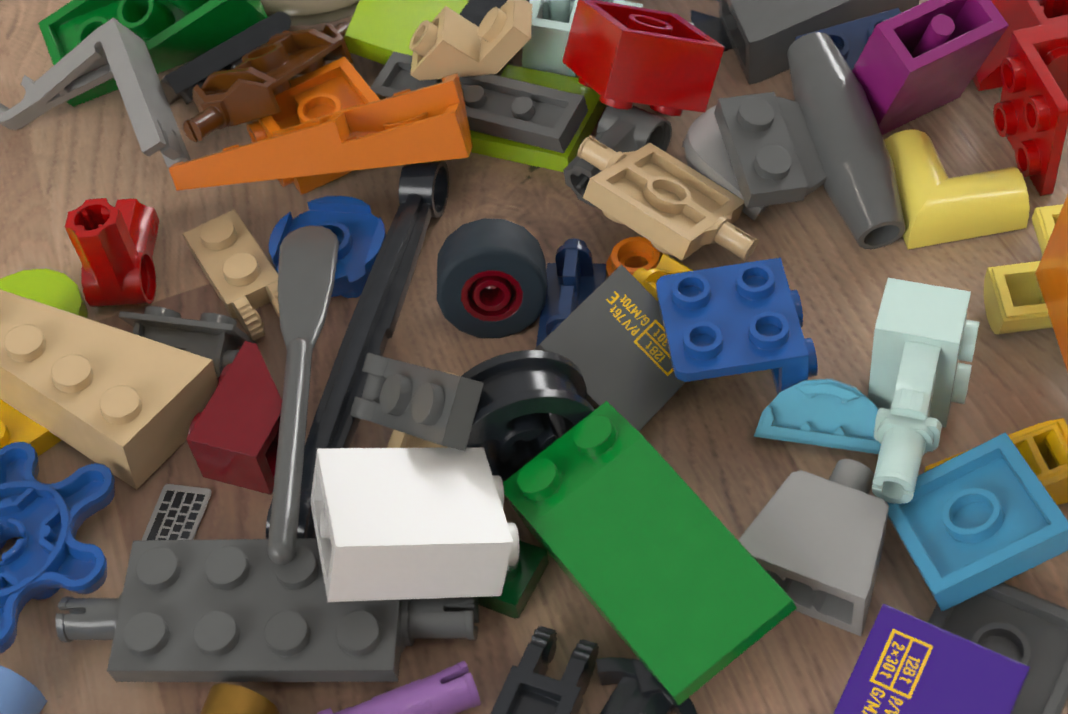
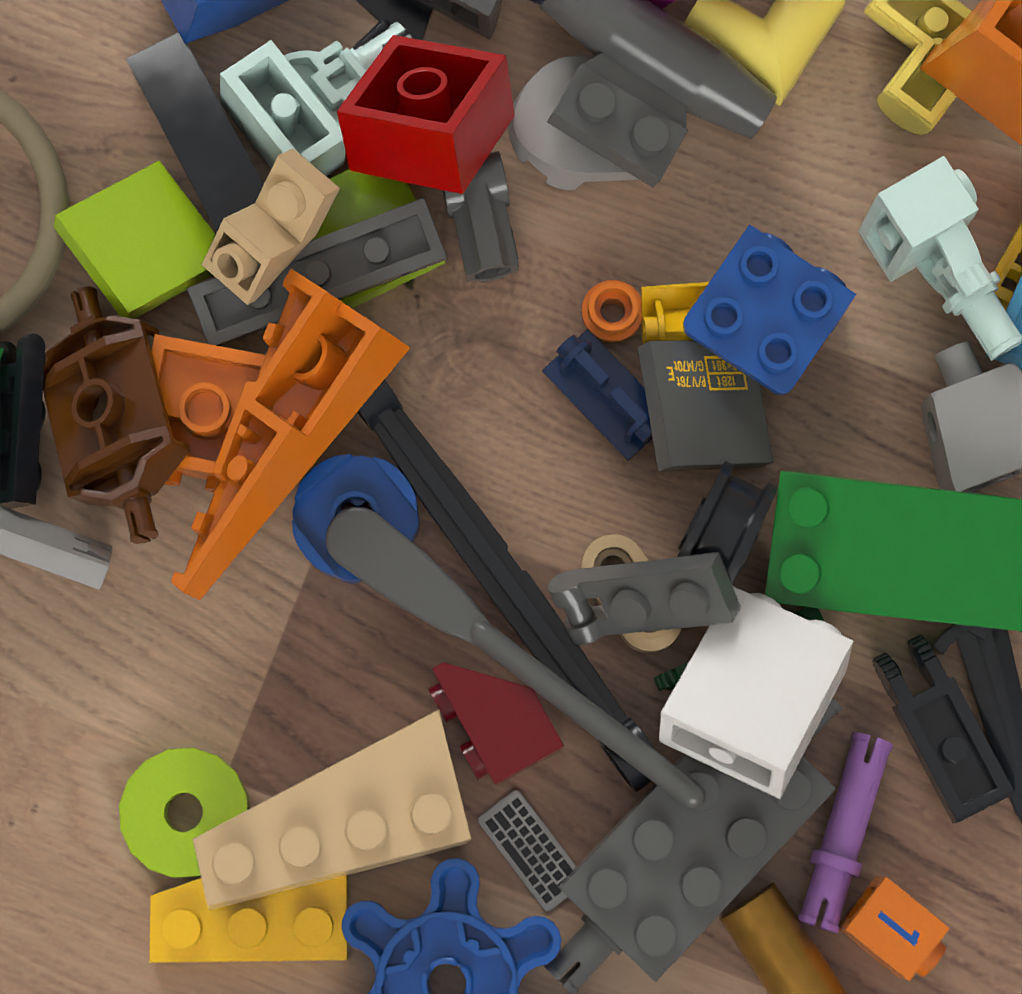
camera: 55 degrees left, 30 degrees up
red piece [65,198,160,308] -> none
dark grey hinge [119,306,255,379] -> none
tan hinge [183,209,279,340] -> none
black wheel [436,218,547,338] -> none
tan plate [577,135,759,262] -> none
medium azure tile [754,378,881,454] -> none

